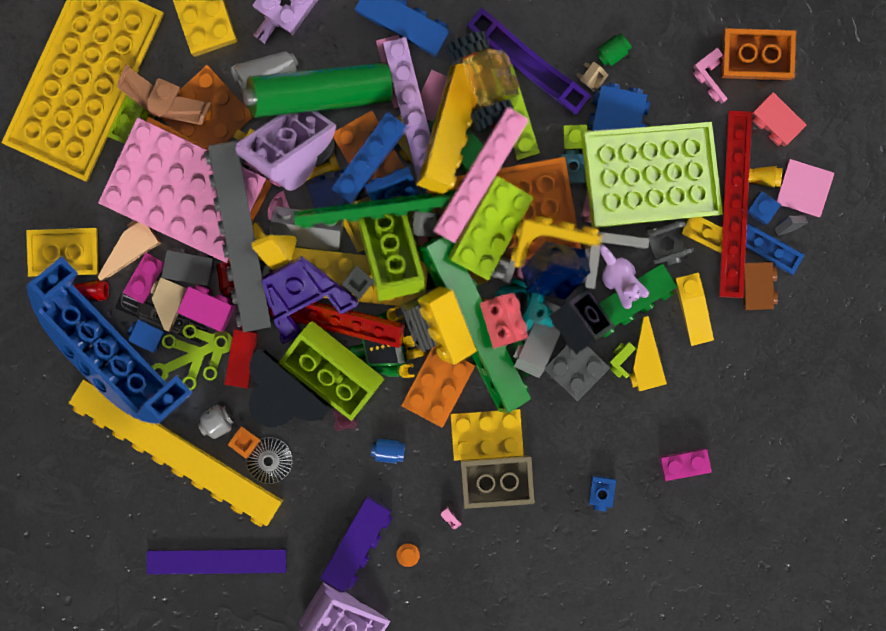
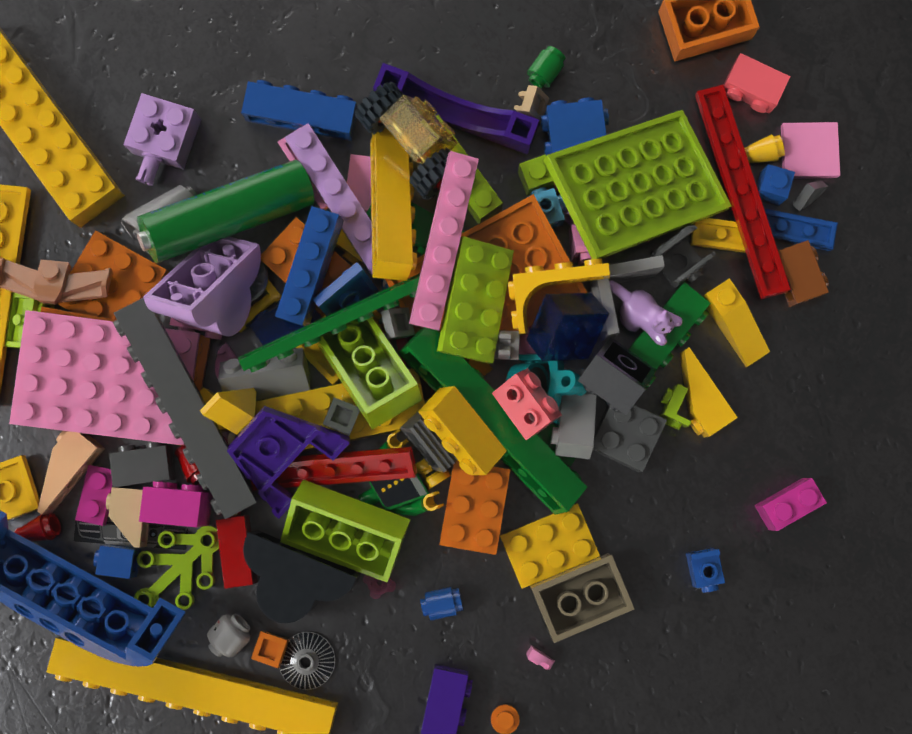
camera: 15 degrees left, 5 degrees down
bright pink bracket [693,47,727,104] -> none

